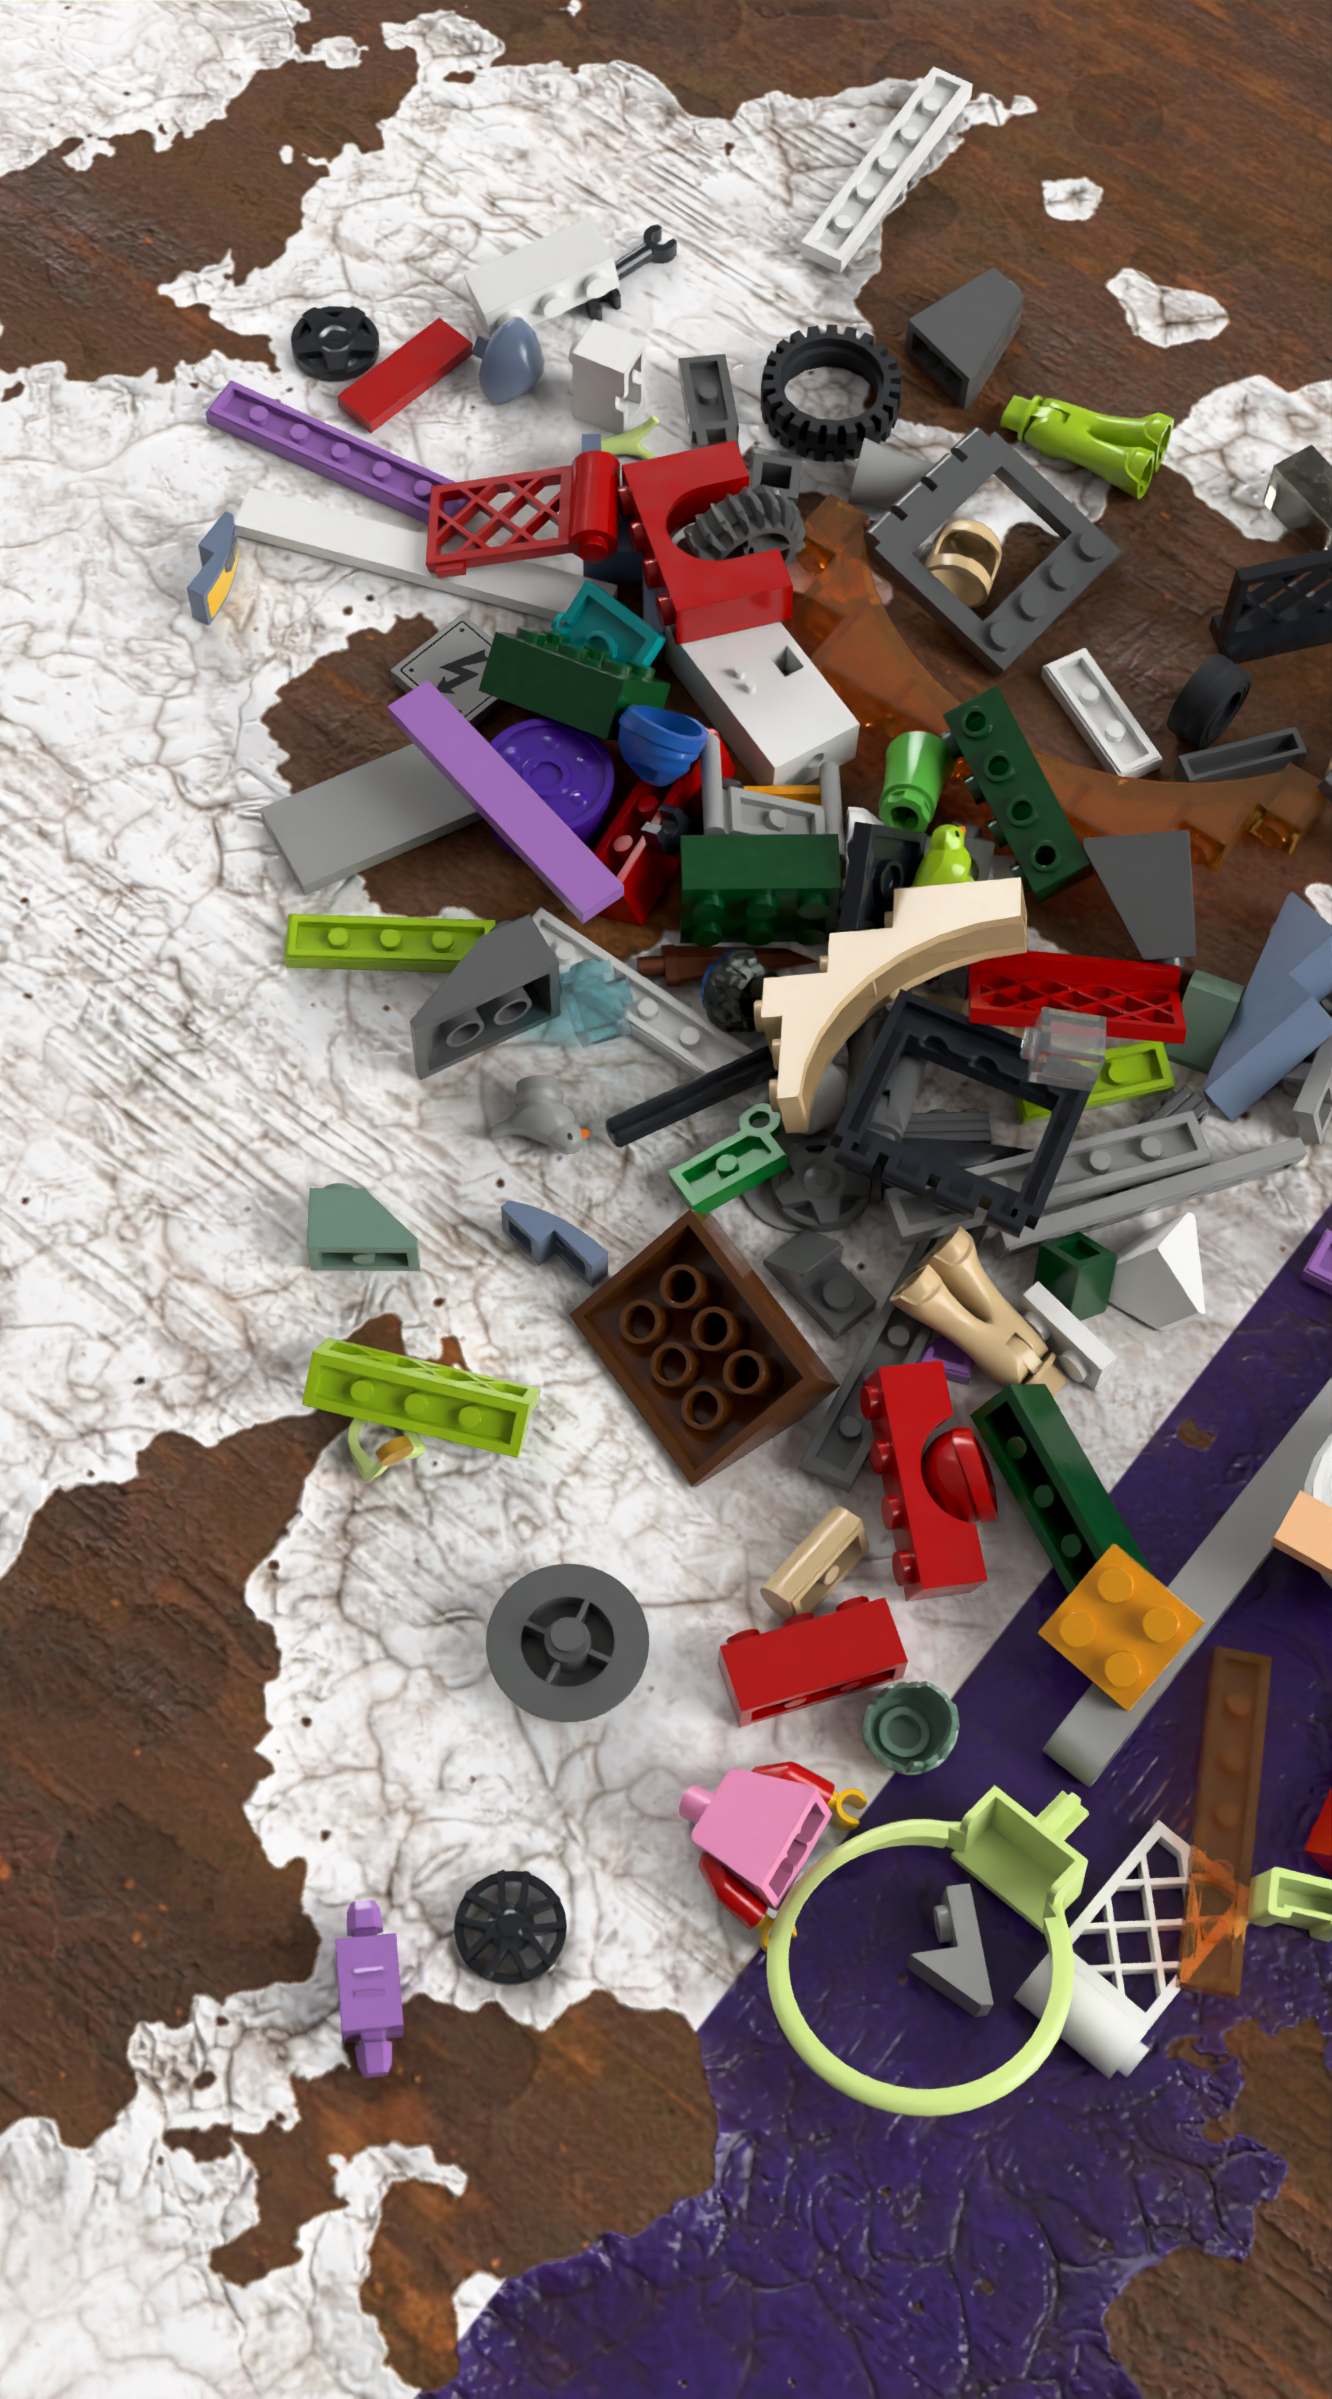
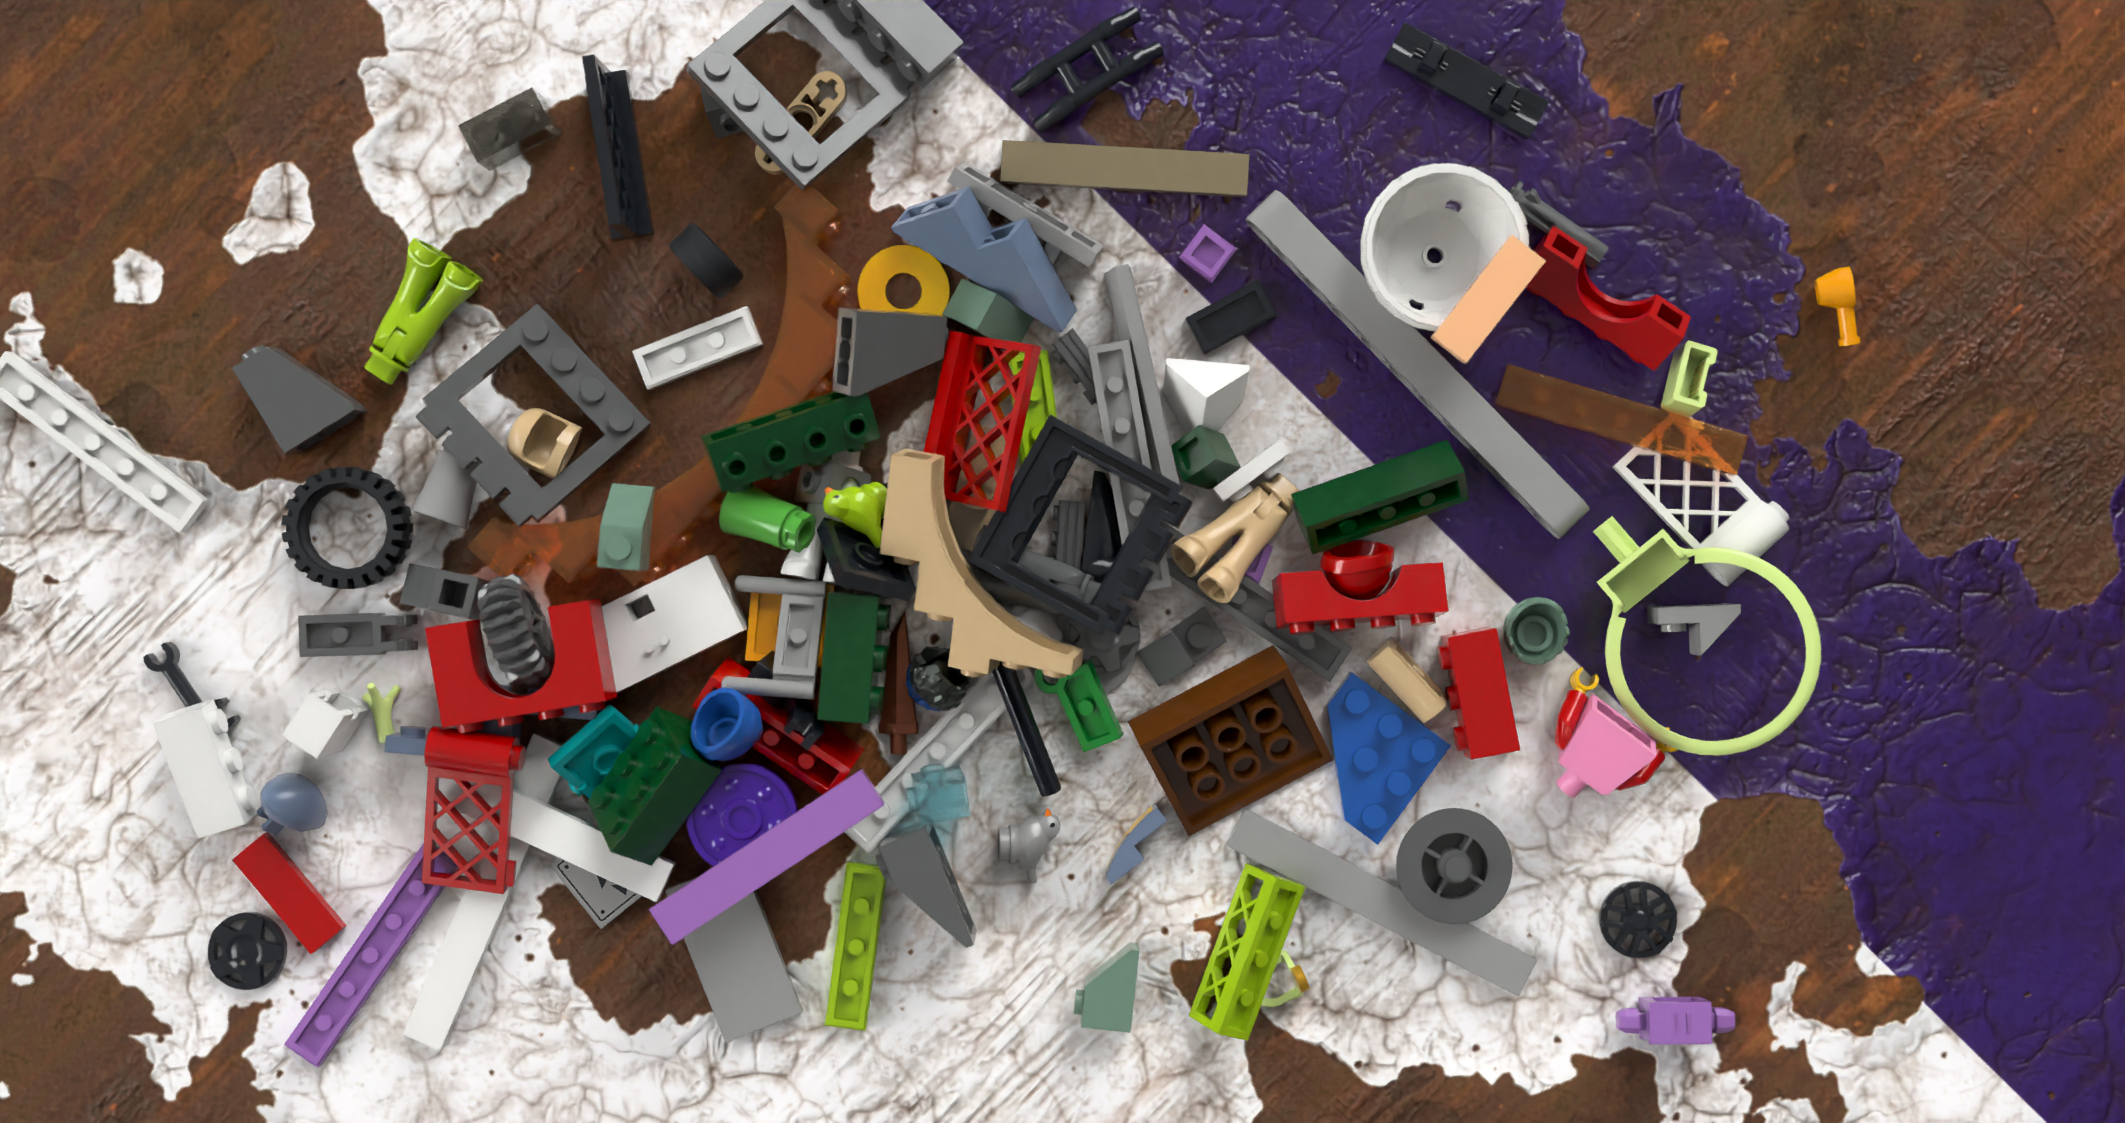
camera: 80 degrees left, 25 degrees up
sand blue slope [187,511,239,626] -> none
clear brick [1021,1007,1106,1092] -> none
light orange plate [1038,1544,1206,1711] -> none
dark grey piece [1174,727,1307,799] -> none
none -> white tile [439,778,676,902]
none -> sand green slope [597,483,655,571]
none -> yellow gear [857,245,950,316]
none -> black tile [1185,280,1278,355]
none -> light grey tile [1226,808,1537,997]
none -> blue plate [1326,672,1451,845]

